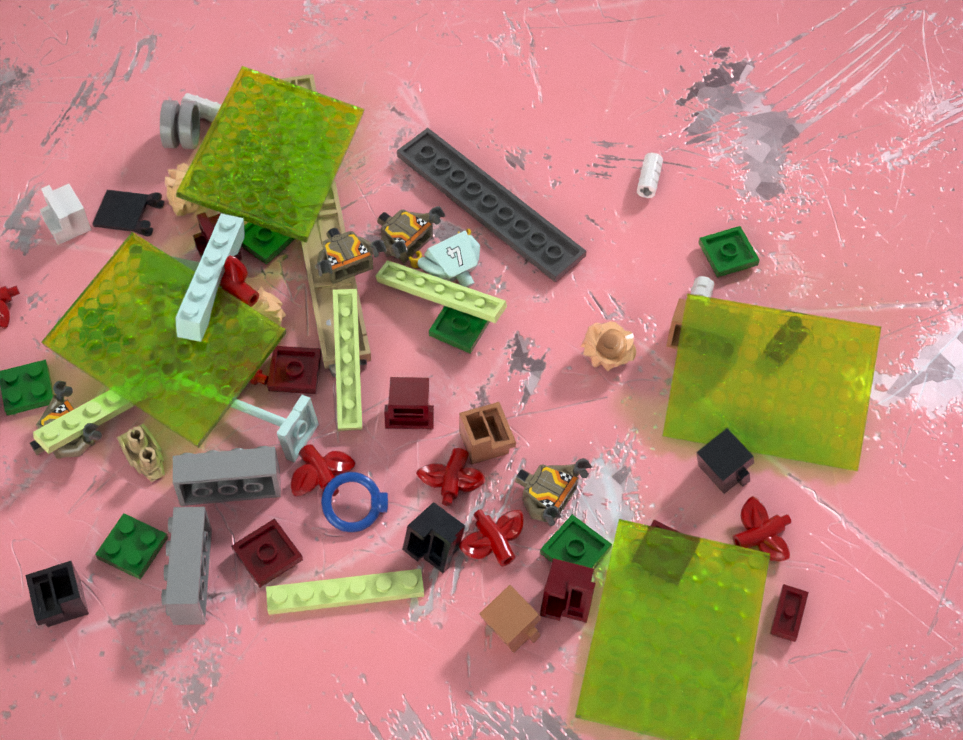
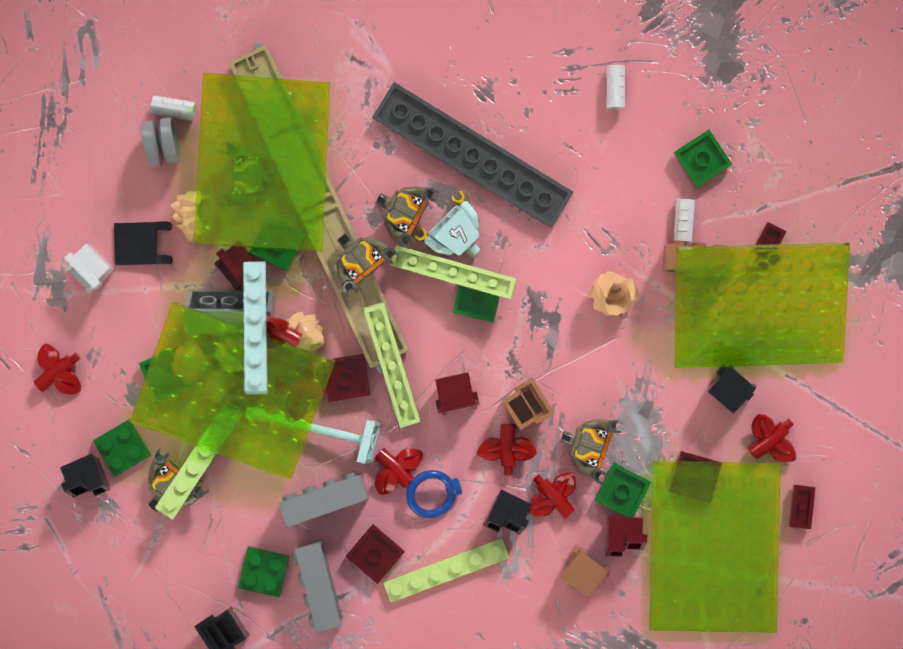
camera: 10 degrees left, 30 degrees up
tan connector [117,423,165,482] -> none

